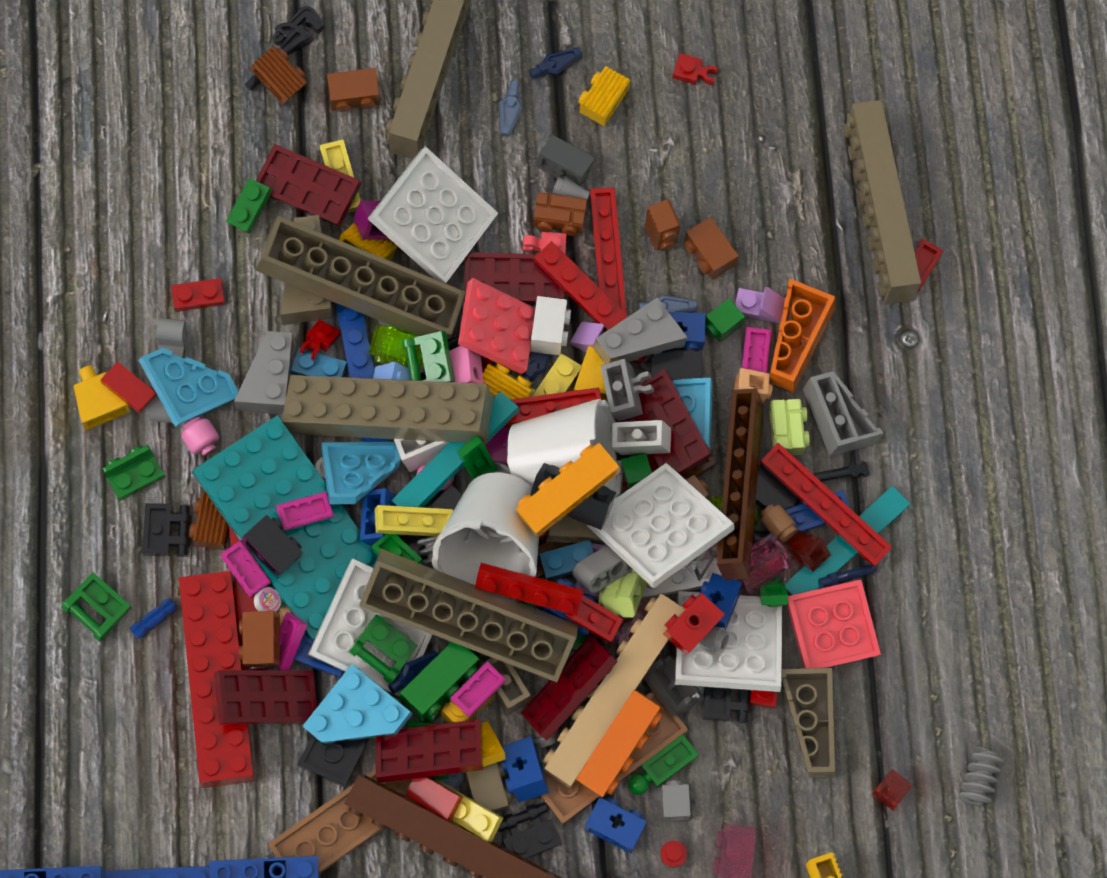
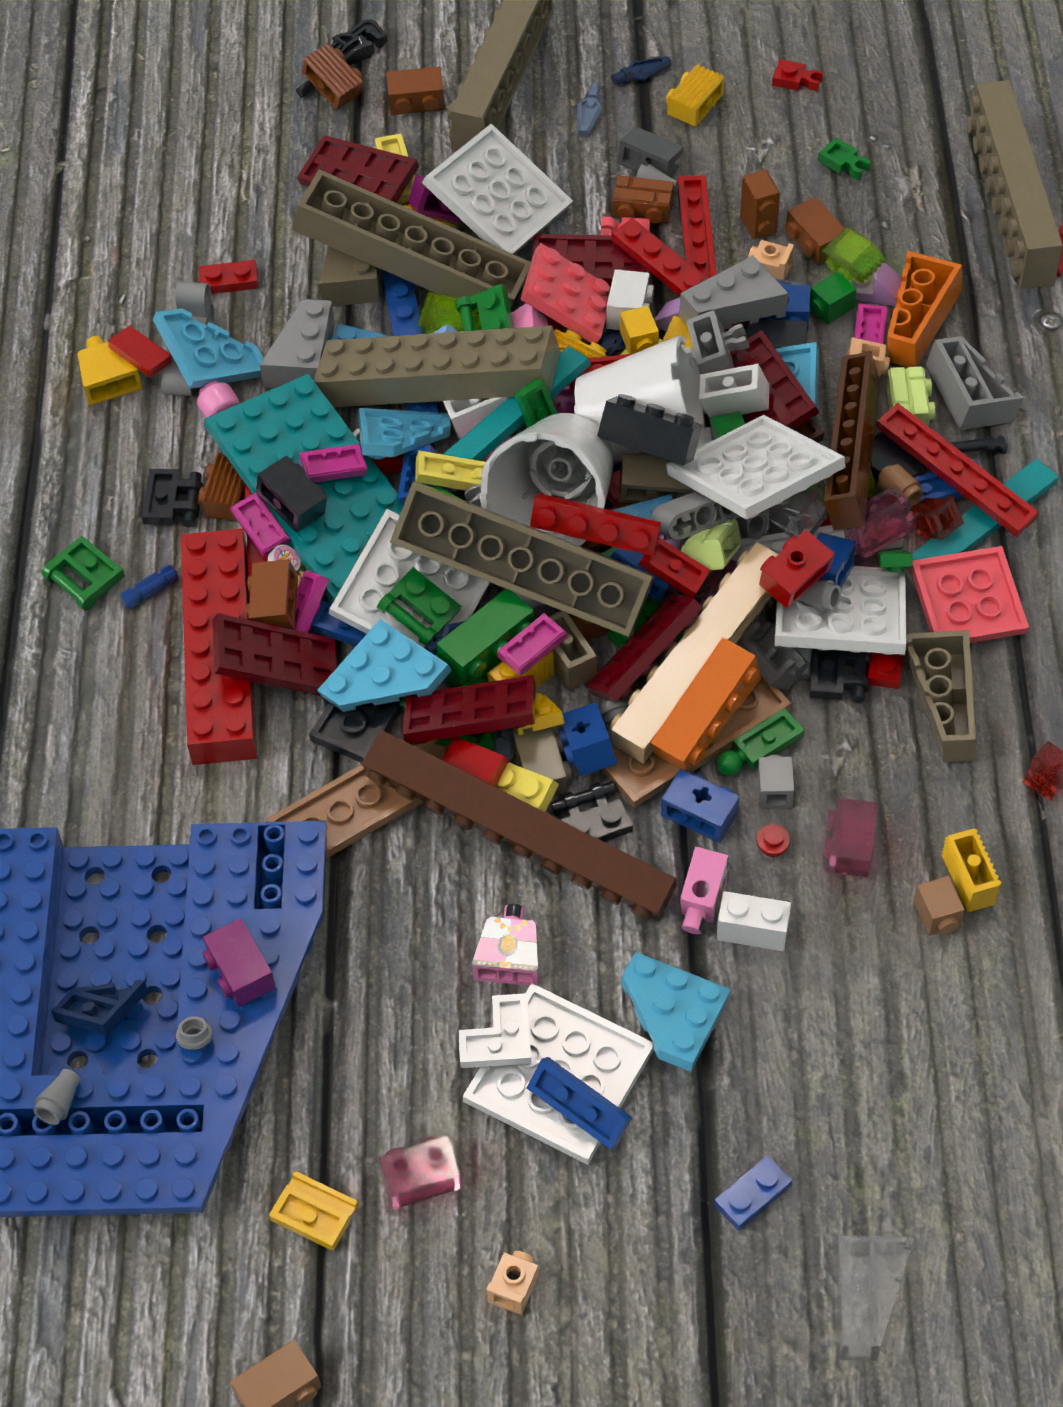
camera: 10 degrees right, 15 degrees down
green bracket [103,445,165,502] -> none
green plate [226,178,273,234] -> none
red plate [300,319,341,360] -> none
light orange brick [516,443,620,538] -> none
dark blue piece [818,564,876,588] -> none
none -> yellow brick [620,306,659,354]
none -> light nougat brick [748,240,794,280]
none -> green plate [818,138,871,180]
none -> clear neon green brick [822,226,886,284]

